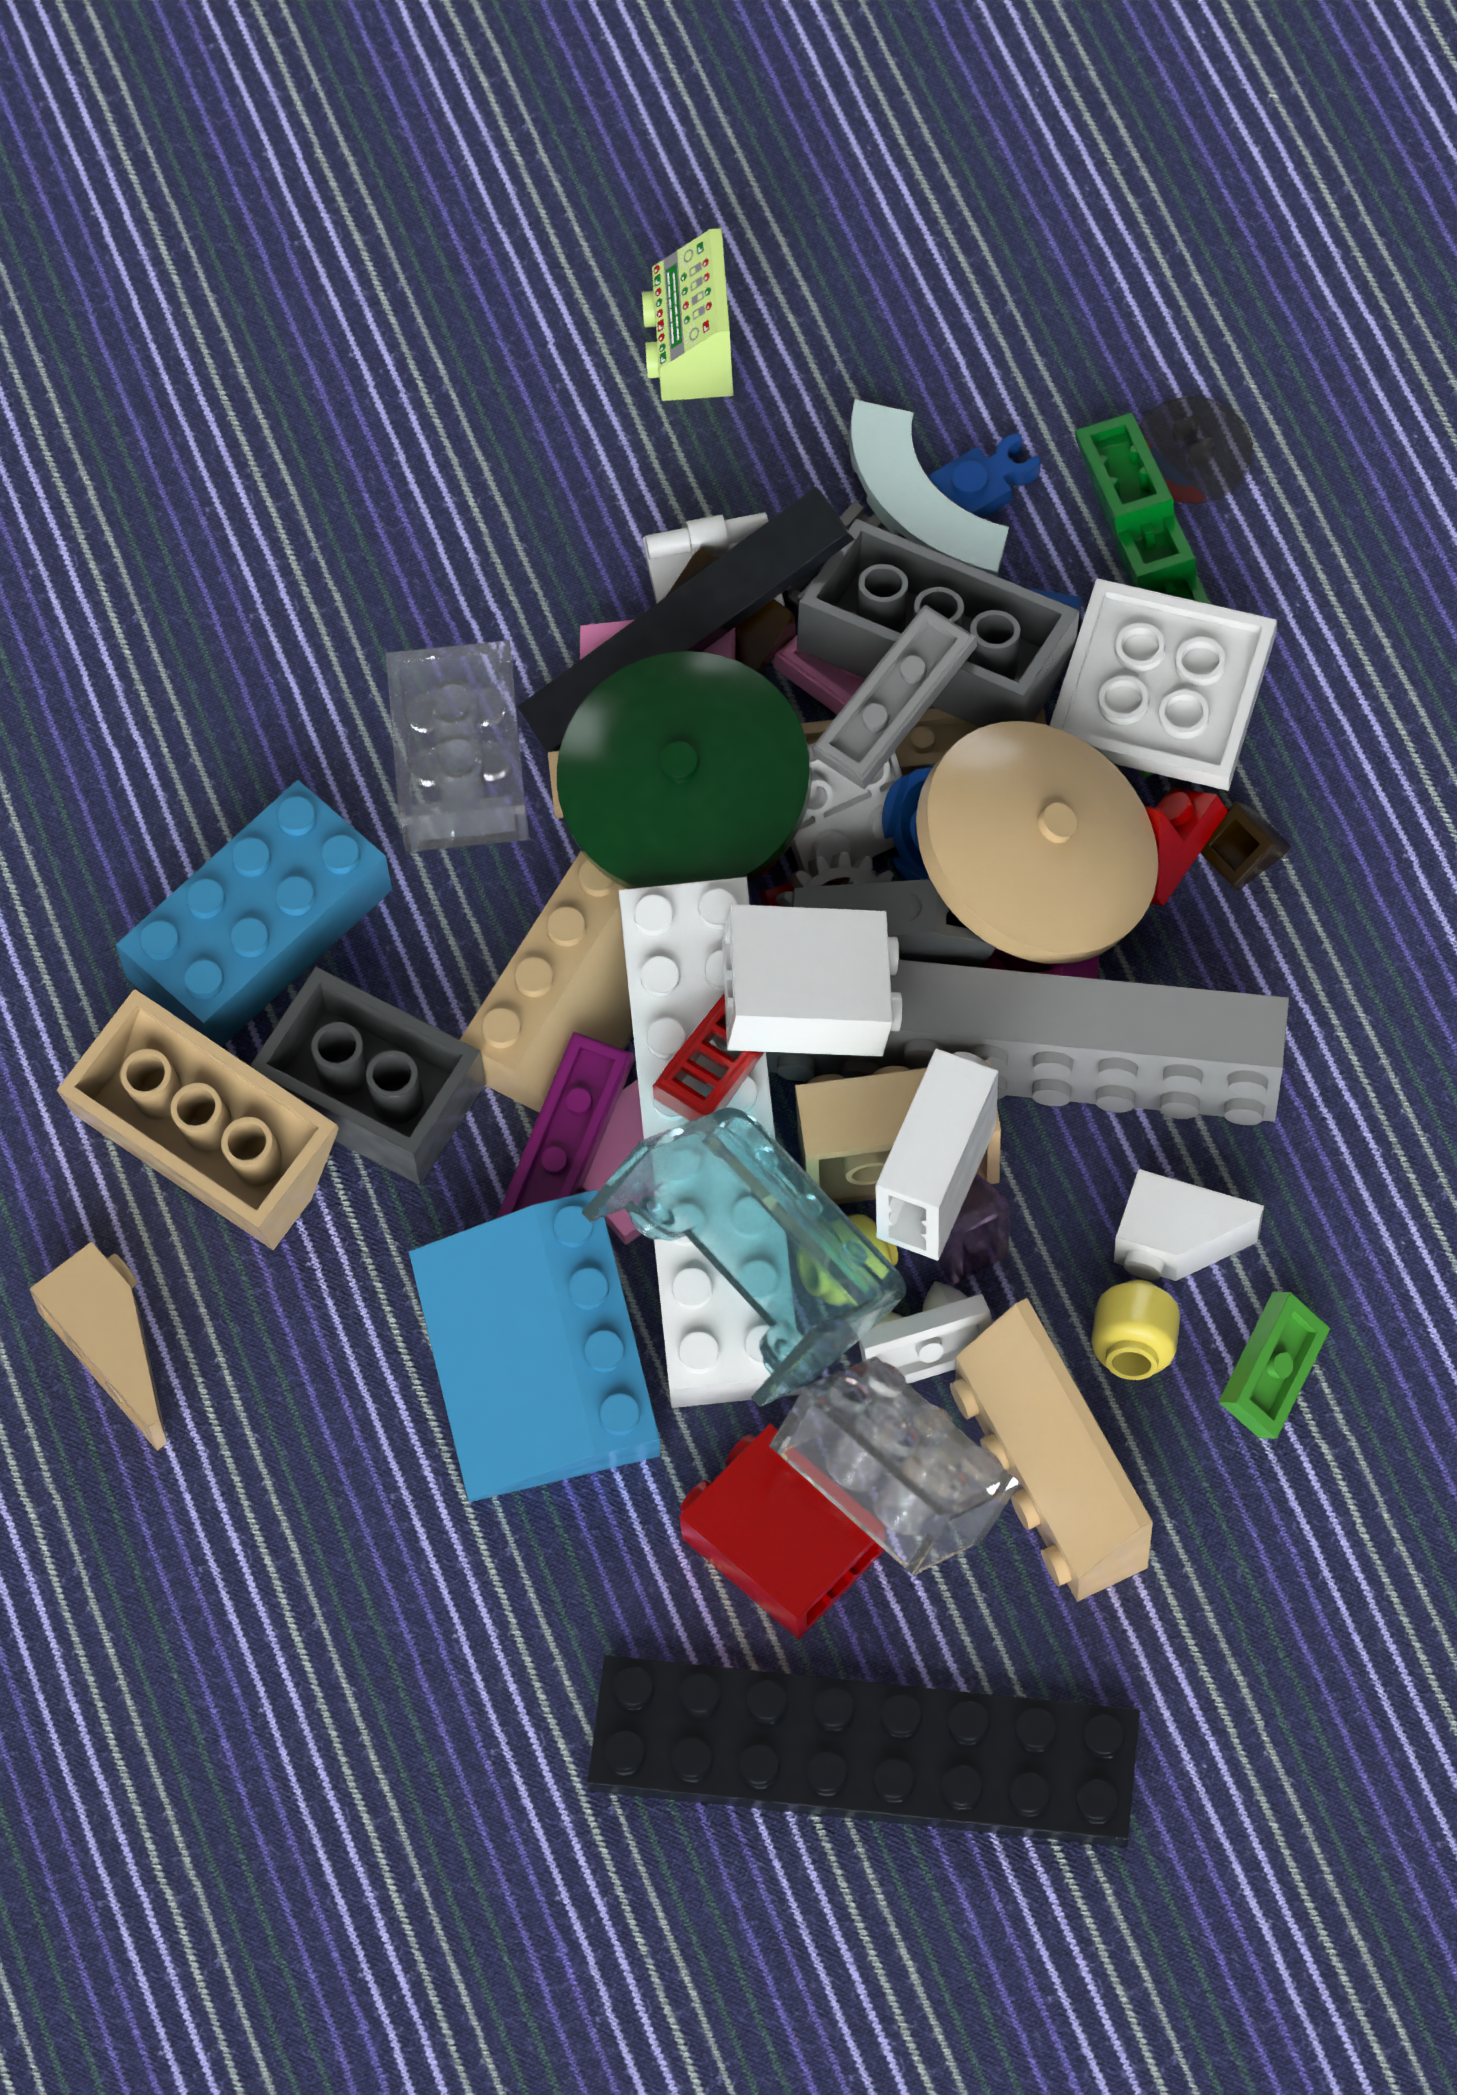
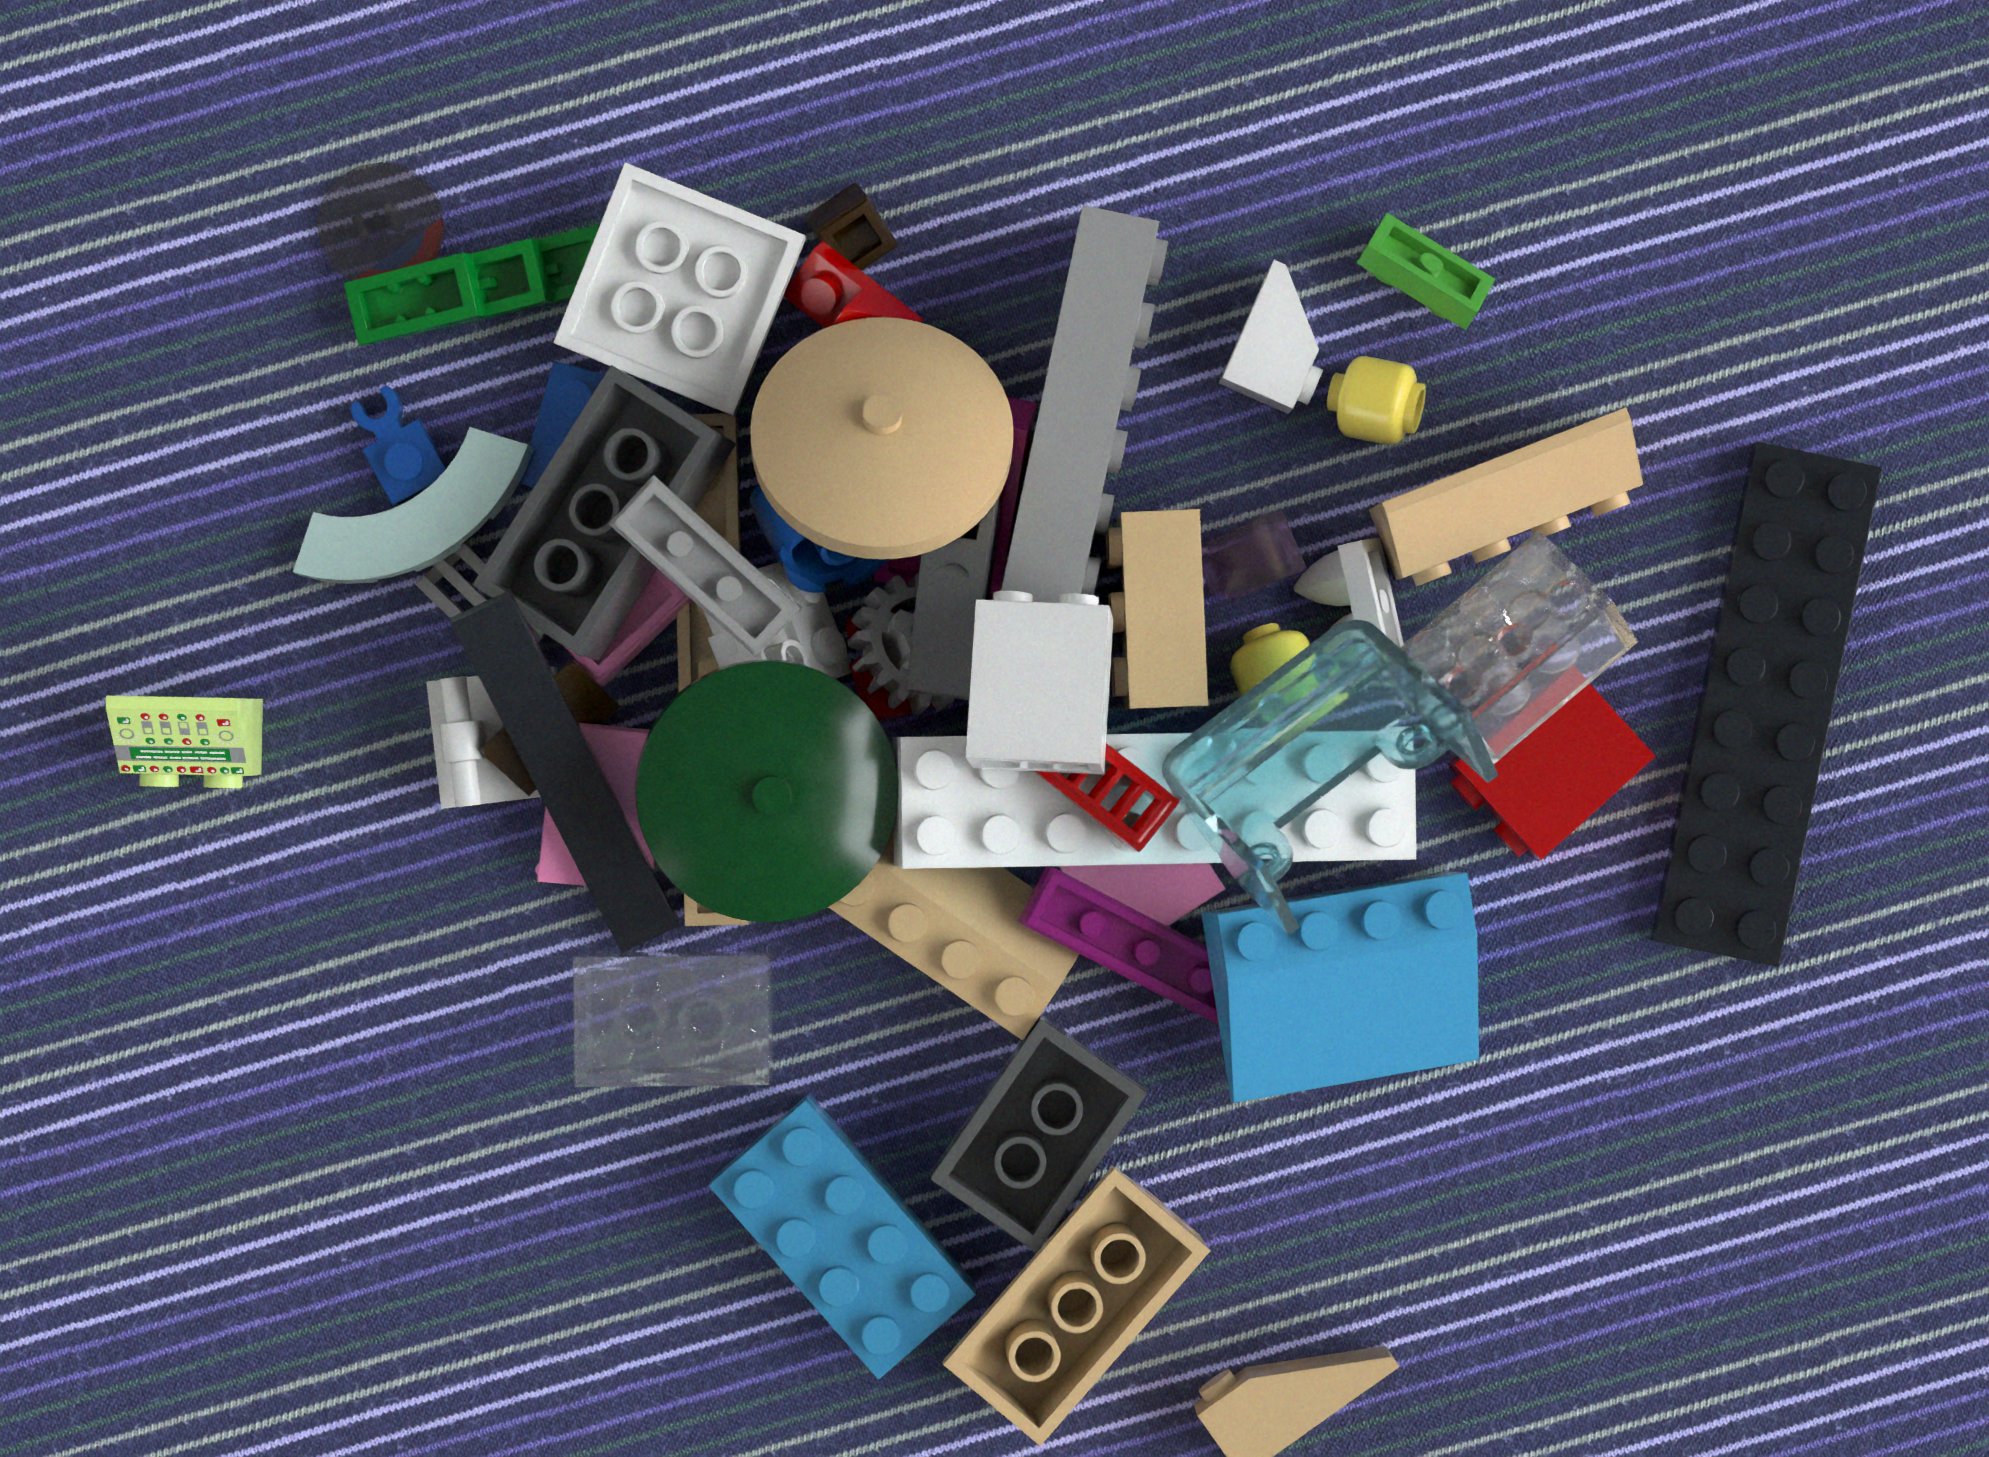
camera: 90 degrees left, 25 degrees up
white brick [876,1048,998,1261] -> none

